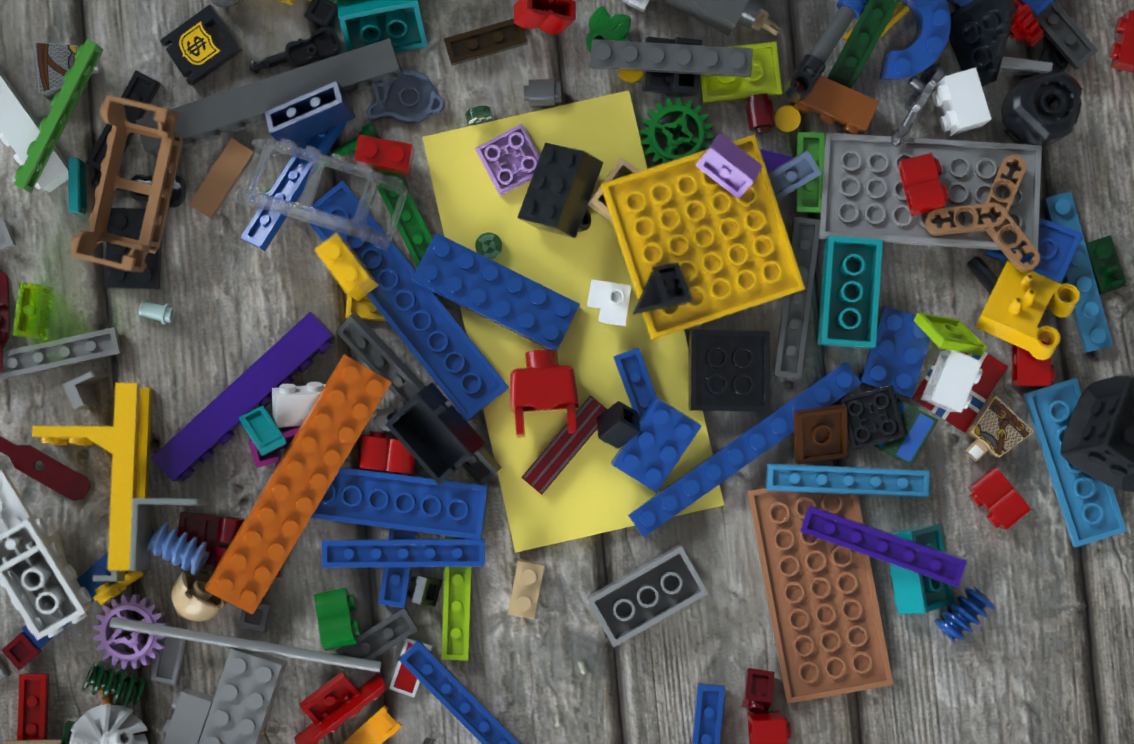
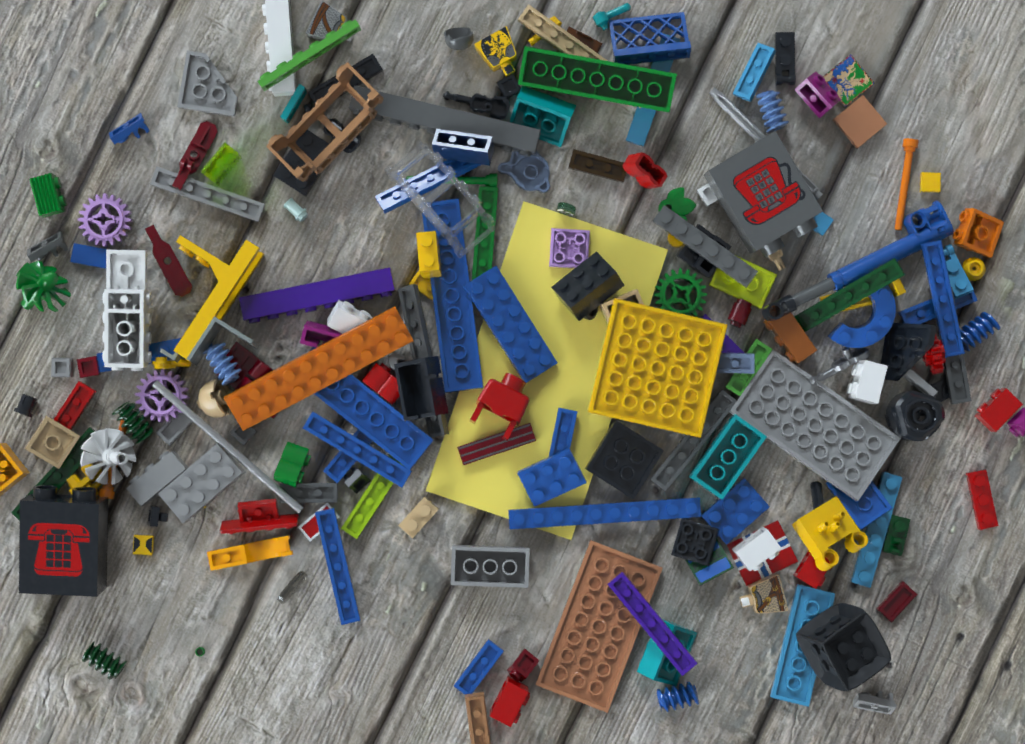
camera: 25 degrees right, 0 degrees up
light grey panel [63,371,109,410] -> none
black container [160,5,243,86] -> none
medium nougat tile [189,137,255,219] -> none
teal tile [239,406,286,456] -> none
red brick [354,135,414,176] -> none
clear green tile [475,232,502,260] -> none
dark grey brick [523,79,561,107] -> none
white brick [587,279,631,326] -> none
black brick [597,401,640,449] -> none
black slope [633,262,692,314] -> none
medium lavender panel [695,133,762,199] -> none
dark azure tile [766,464,930,498] -> none
yellow tile [774,105,801,133] -> none
reddish brown tile [793,404,848,465] -> none
red brick [898,153,949,216] -> none
lime tile [913,312,987,356] -> none
medium nougat piece [925,155,1040,272] -> none
red brick [968,467,1031,530] -> none

